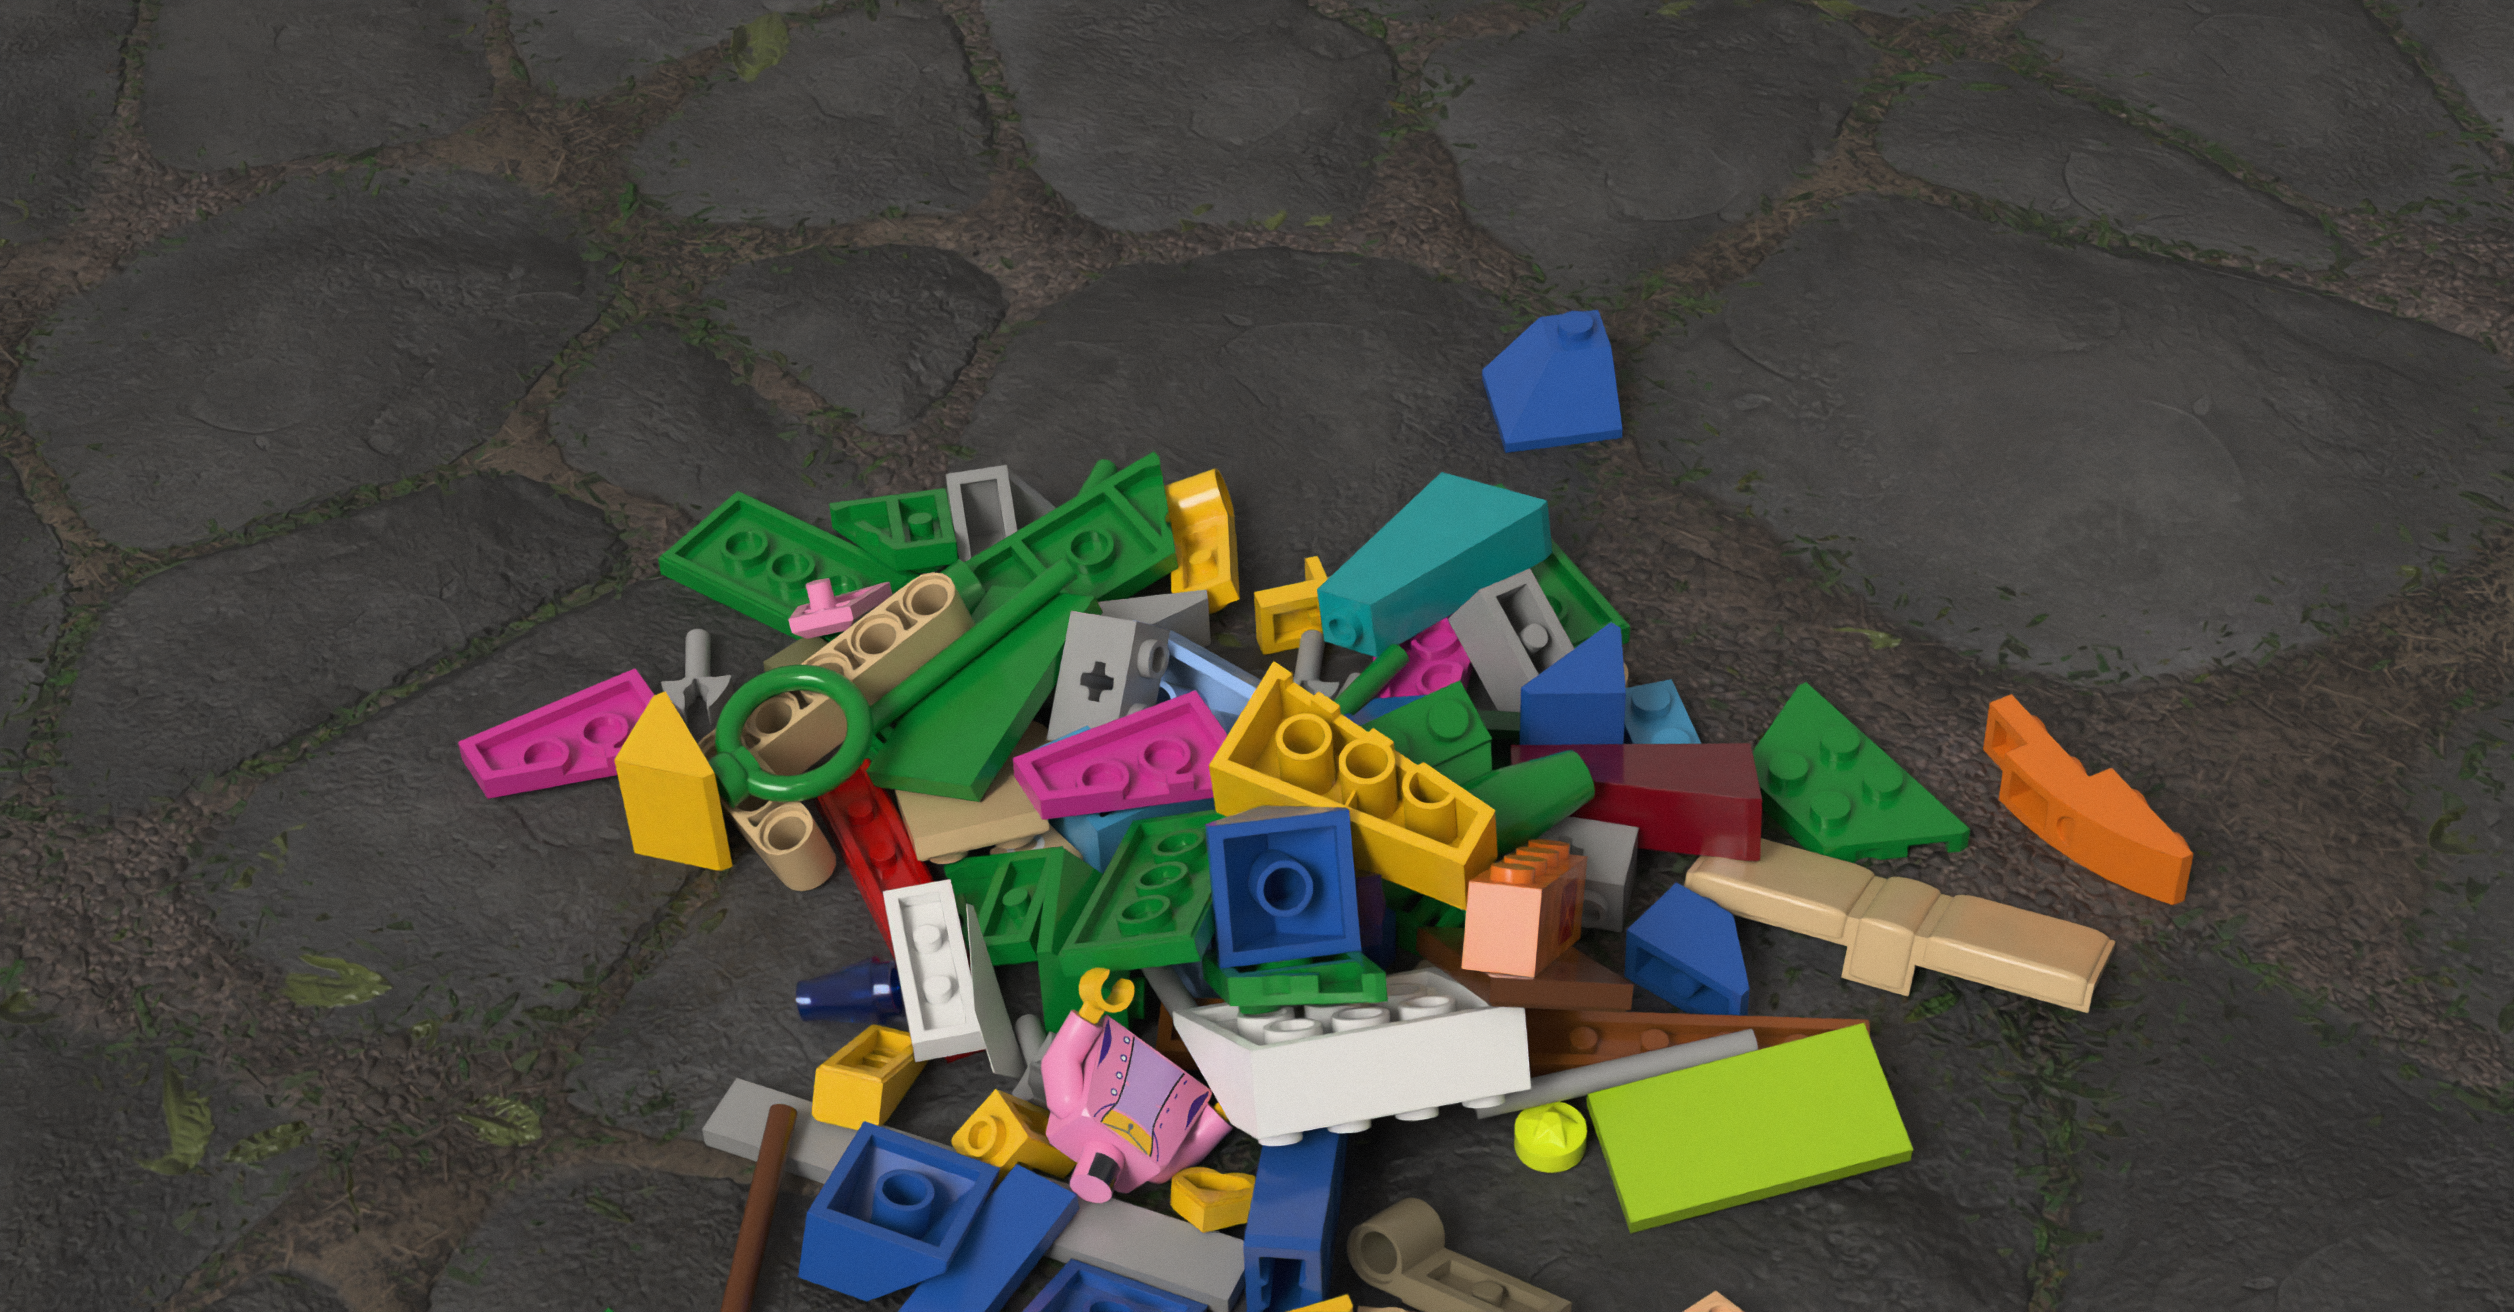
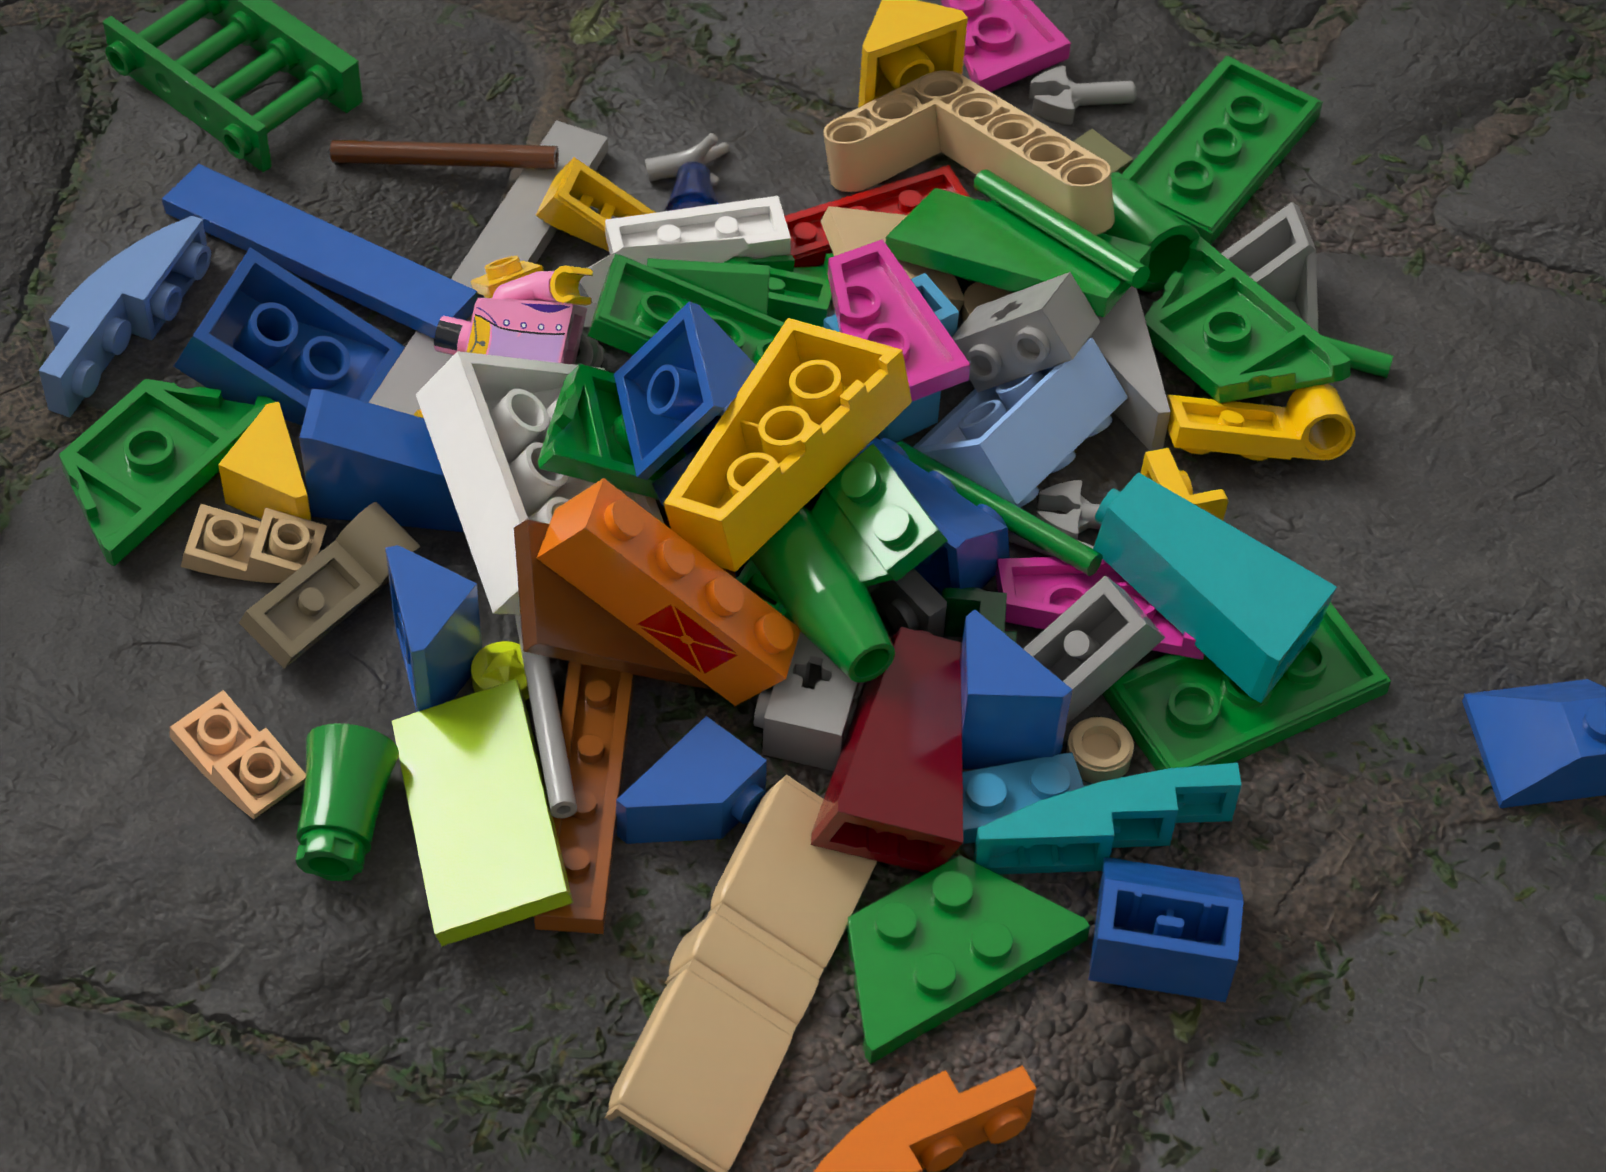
camera: 85 degrees right, 10 degrees up
green piece [708,665,874,808] -> none
bright pink piece [788,578,893,639] -> none
blue slope [798,1121,1000,1302] -> none
green wing [829,488,958,573] -> none
none -> green plant [296,723,399,881]
none -> blue slope [385,545,482,712]
none -> light grey bar [645,133,729,187]
none -> teal slope [973,763,1242,874]
none -> blue slope [1088,857,1244,1002]

